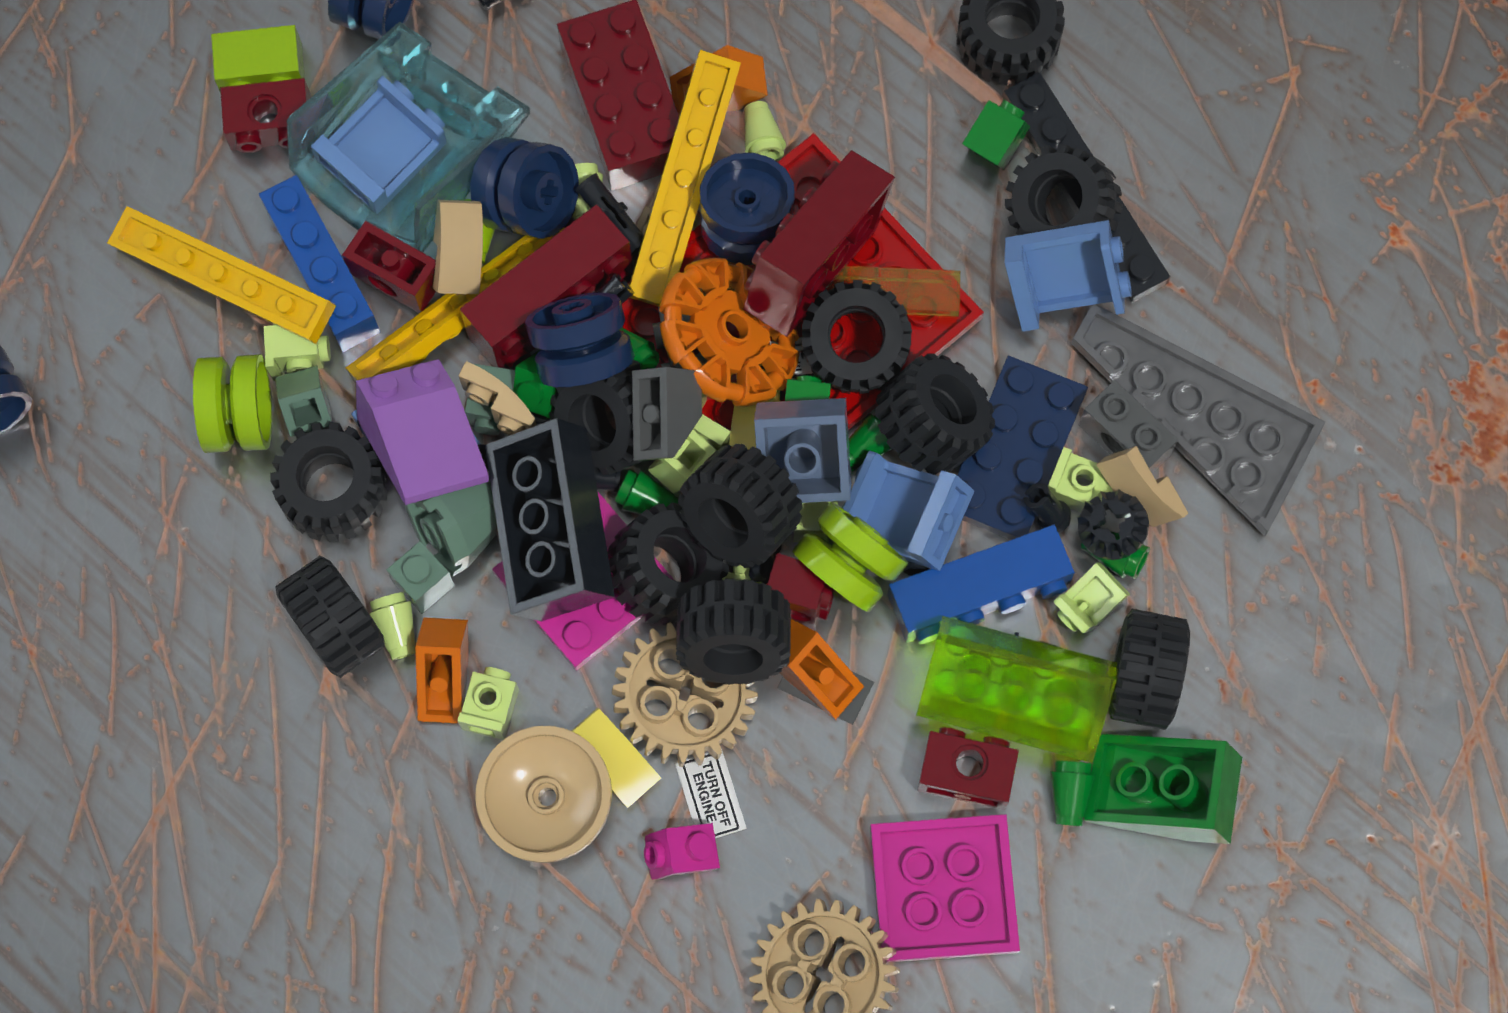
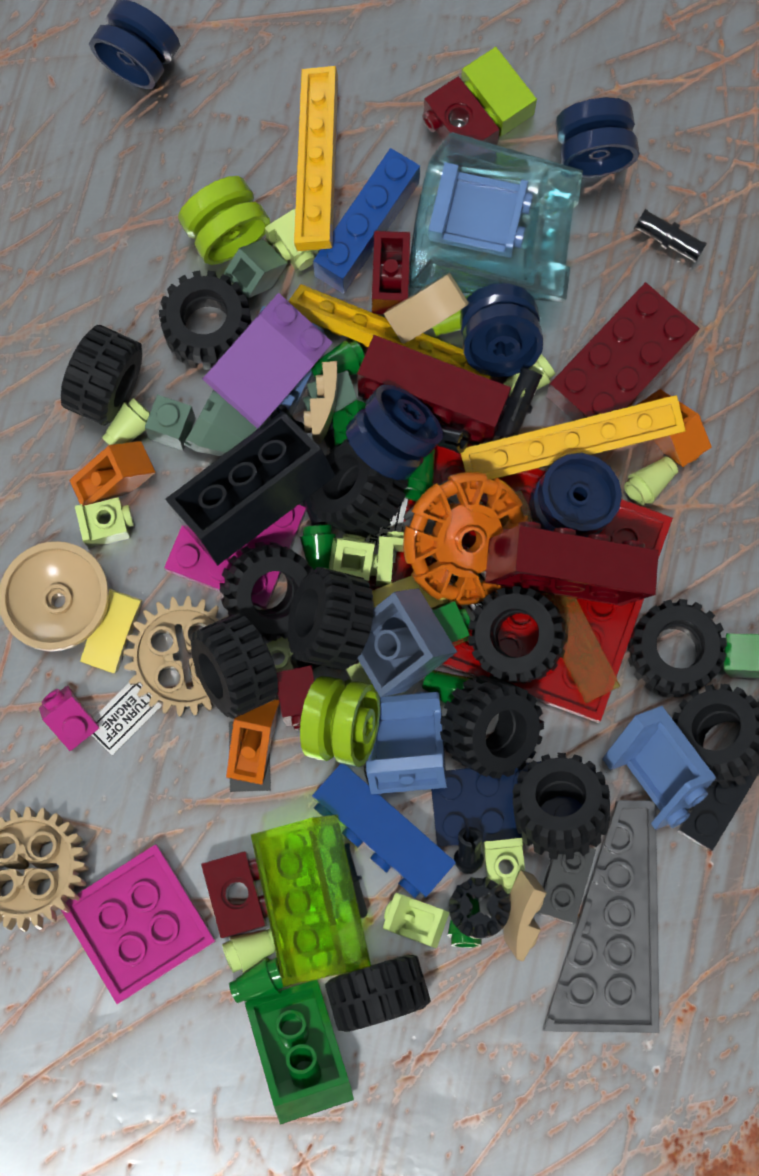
camera: 60 degrees right, 5 degrees up
dark grey slope [632,367,702,461] -> none
none -> yellowish green cone [222,927,281,973]
none -> green cone [311,341,365,379]
none -> black tyre [512,753,610,860]
none -> black tyre [627,599,727,697]

